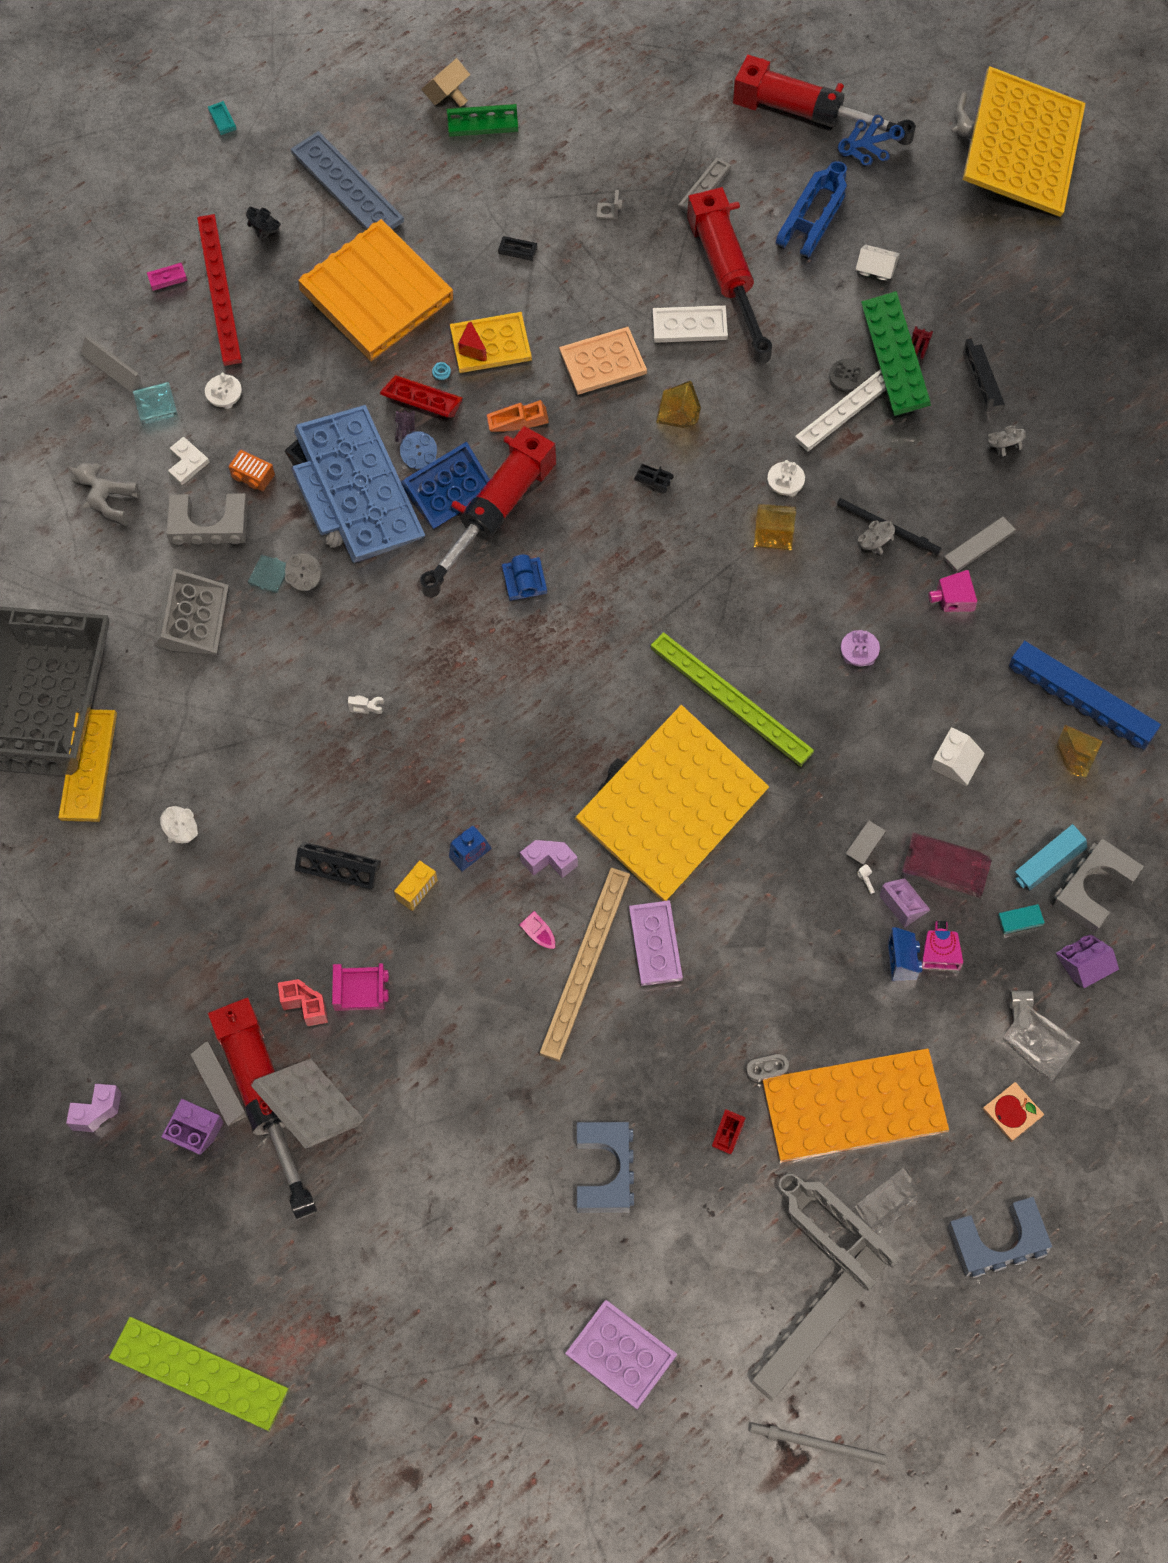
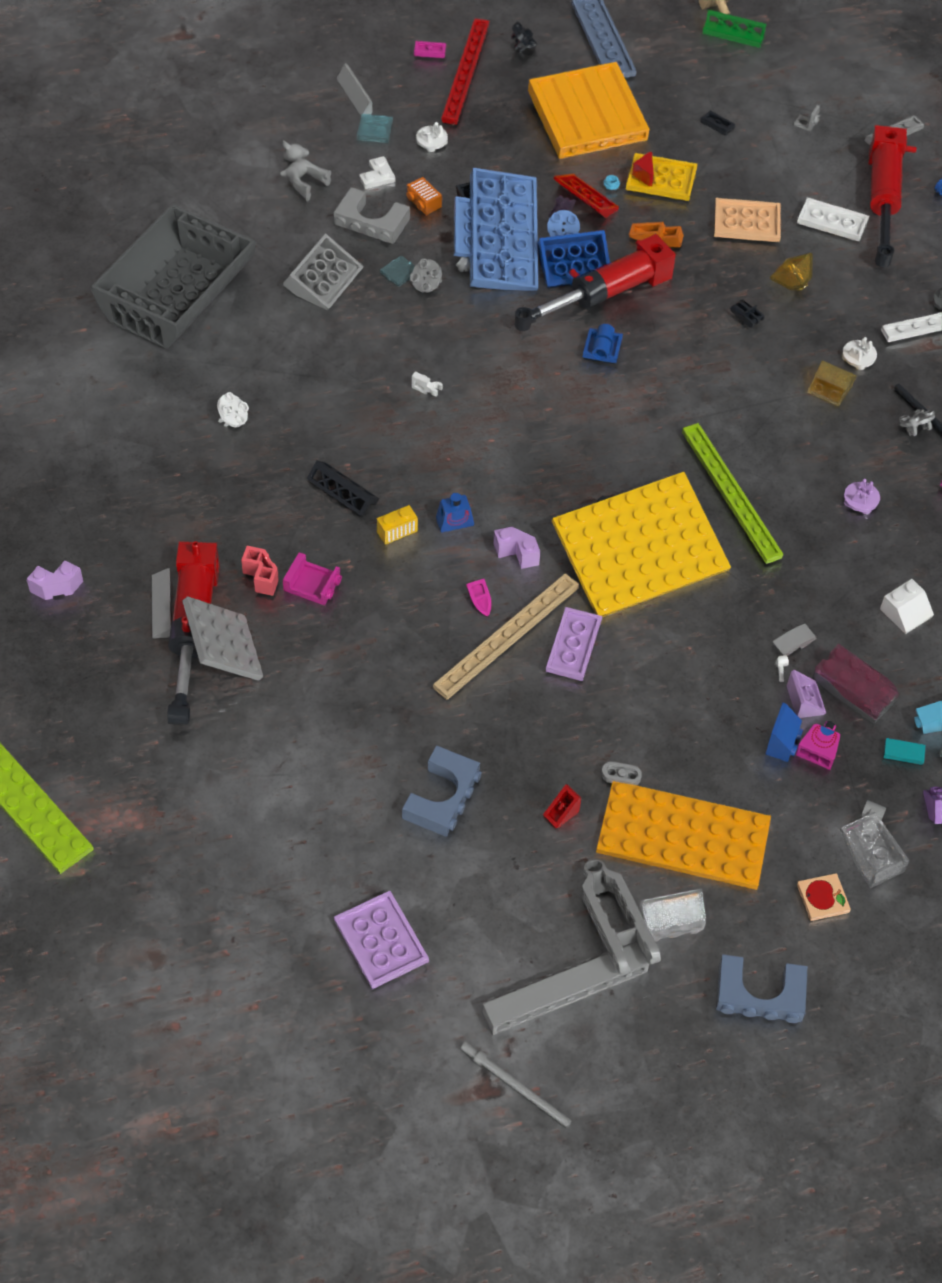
camera: 20 degrees right, 10 degrees down
yellow plate [58,709,117,822] -> none
medium lavender slope [161,1099,224,1155] -> none

